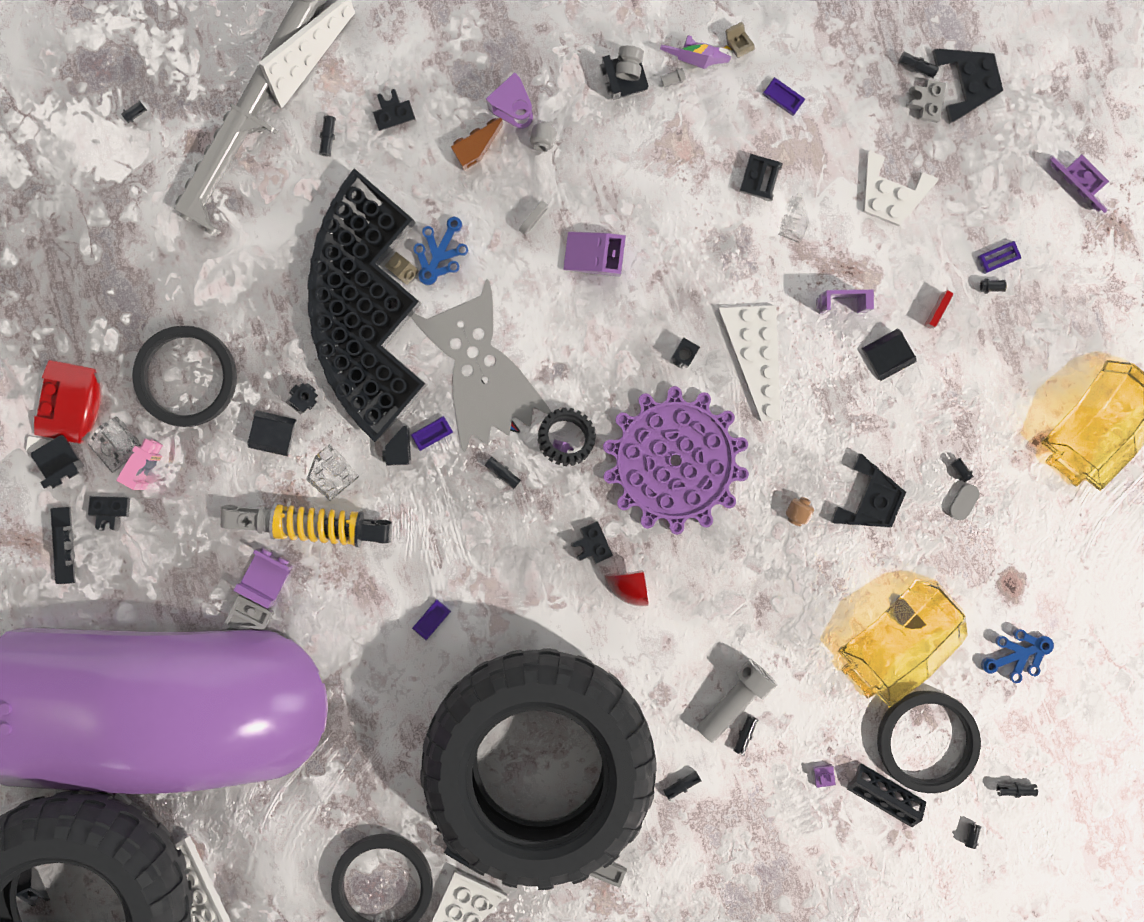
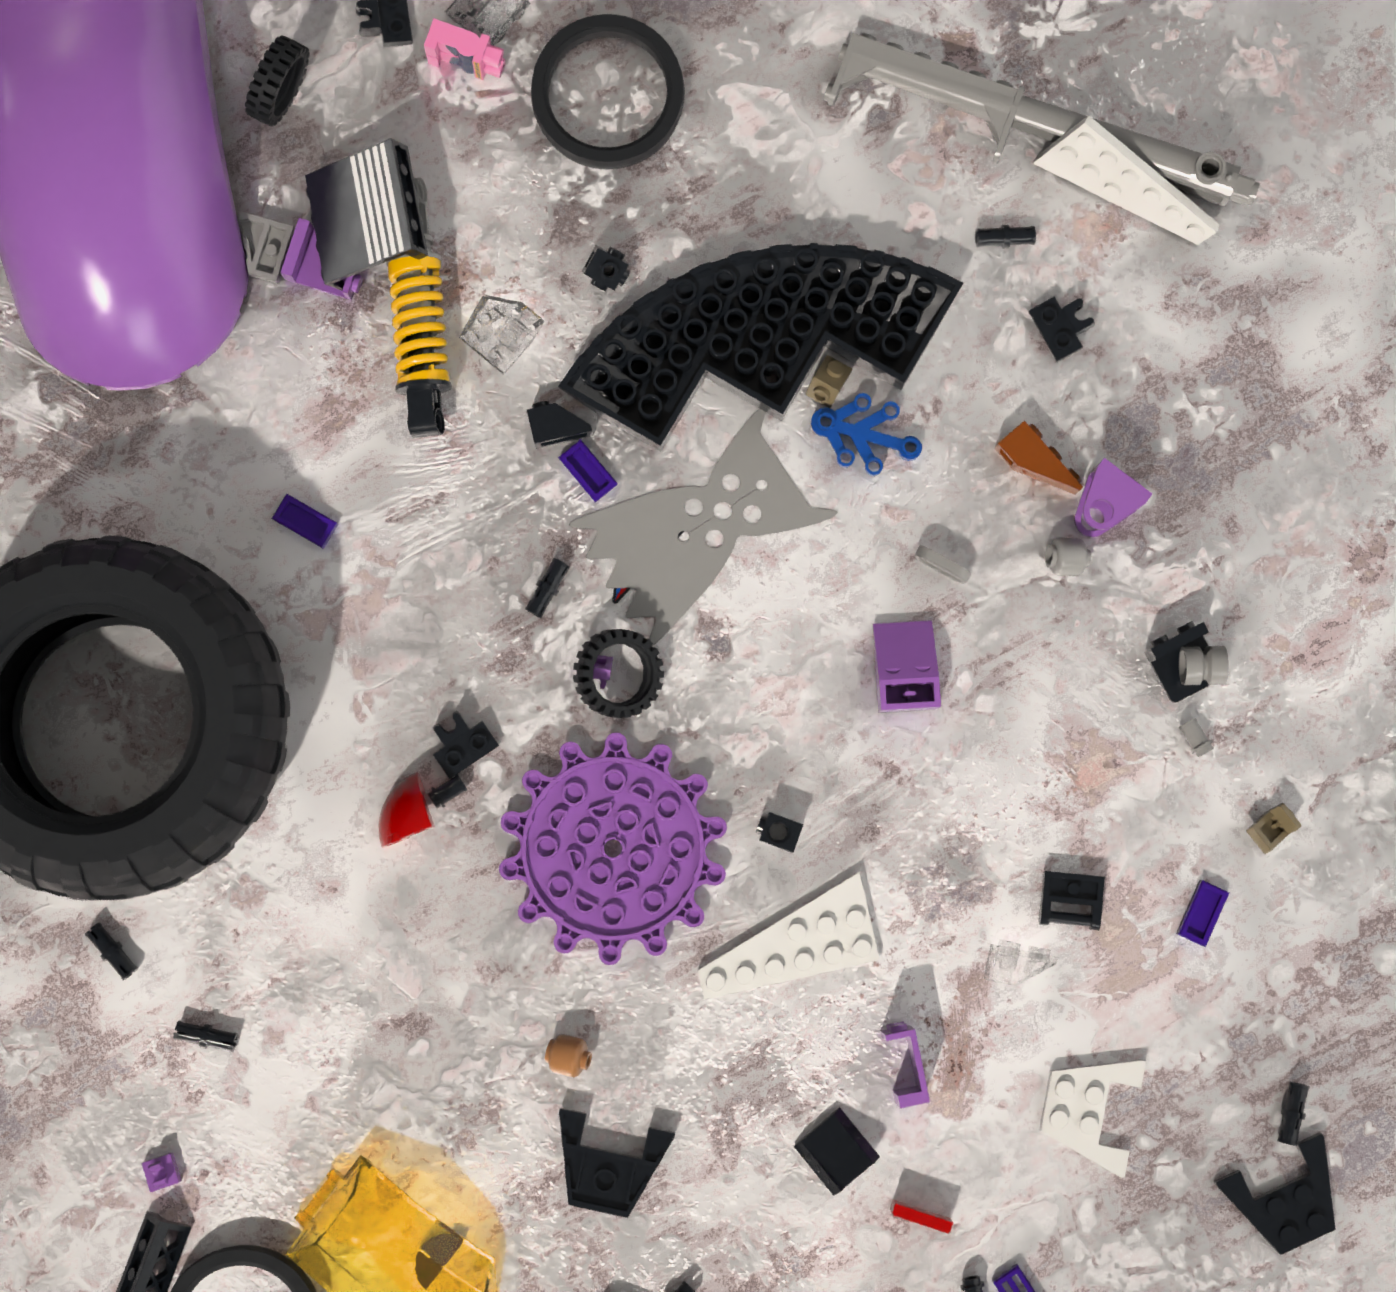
camera: 85 degrees right, 5 degrees down
black slope [247,410,297,456] -> none
medium lavender animal [660,35,732,69] -> none
light grey piece [697,659,778,743] -> none
light grey plate [906,79,946,123] -> none
none -> black tyre [245,35,310,127]
none -> black panel [305,138,428,291]
none -> black pin [427,774,467,809]

